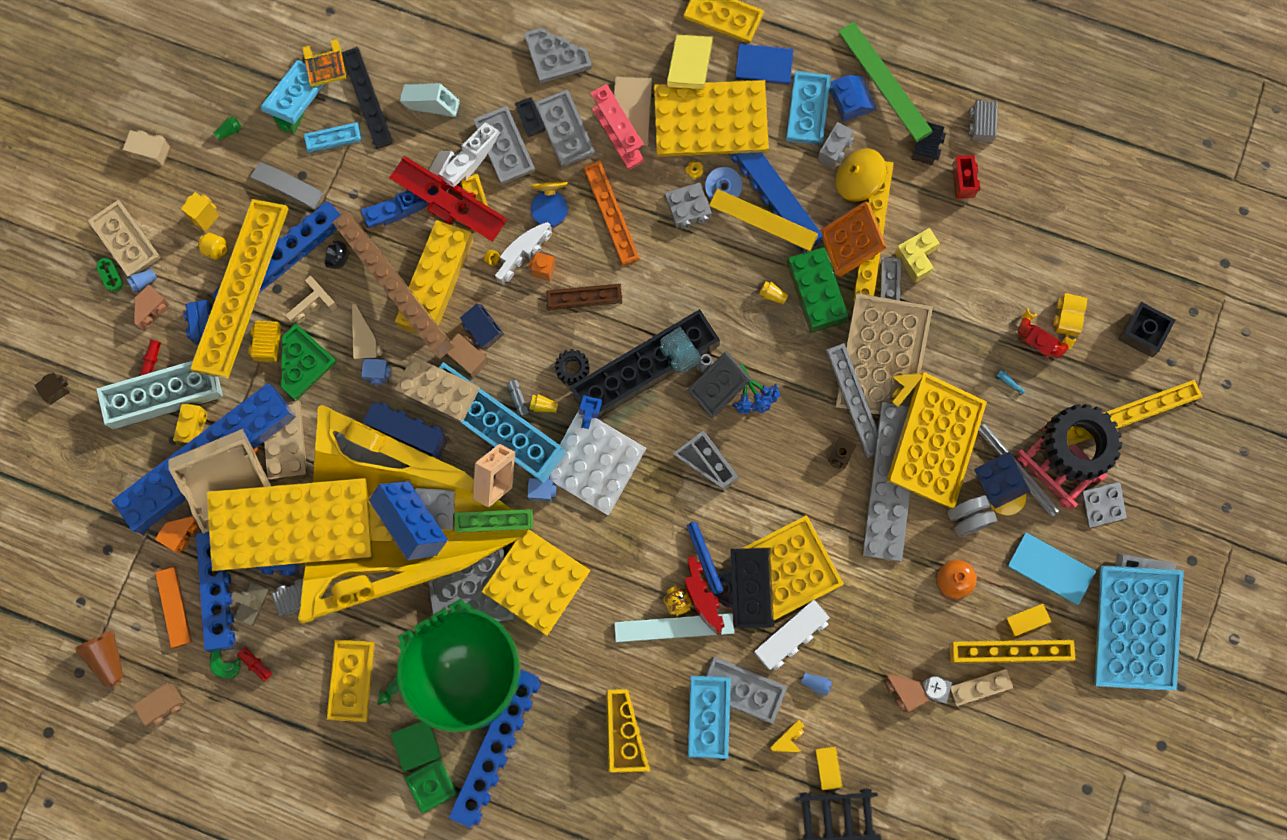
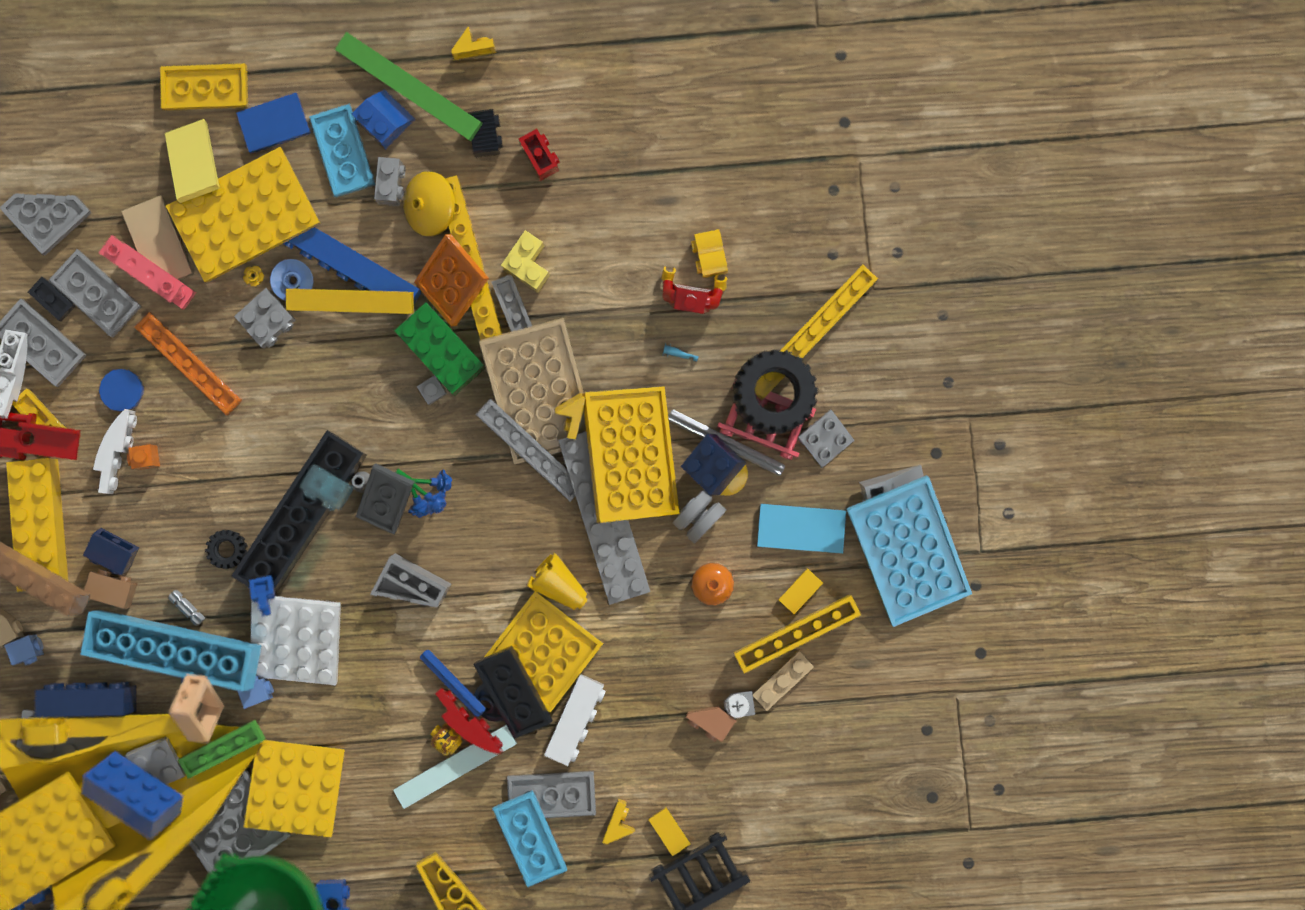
camera: 30 degrees left, 10 degrees up
tan plate [395,356,480,422] -> none
yellow hinge [483,250,500,266] -> none
yellow cone [529,394,558,413] -> none
yellow dish [531,181,568,195] -> none
reddish brown tile [546,283,623,310] -> none
yellow cone [759,281,788,304] -> none
medium blue cone [801,673,833,697] -> none
dark brown brick [828,437,856,469] -> none
light grey brick [968,100,998,142] -> none
black brick [1118,302,1176,358] -> none
none -> light grey plate [417,375,447,405]
none -> yellow slope [451,26,496,60]
none -> yellow cone [527,552,588,610]

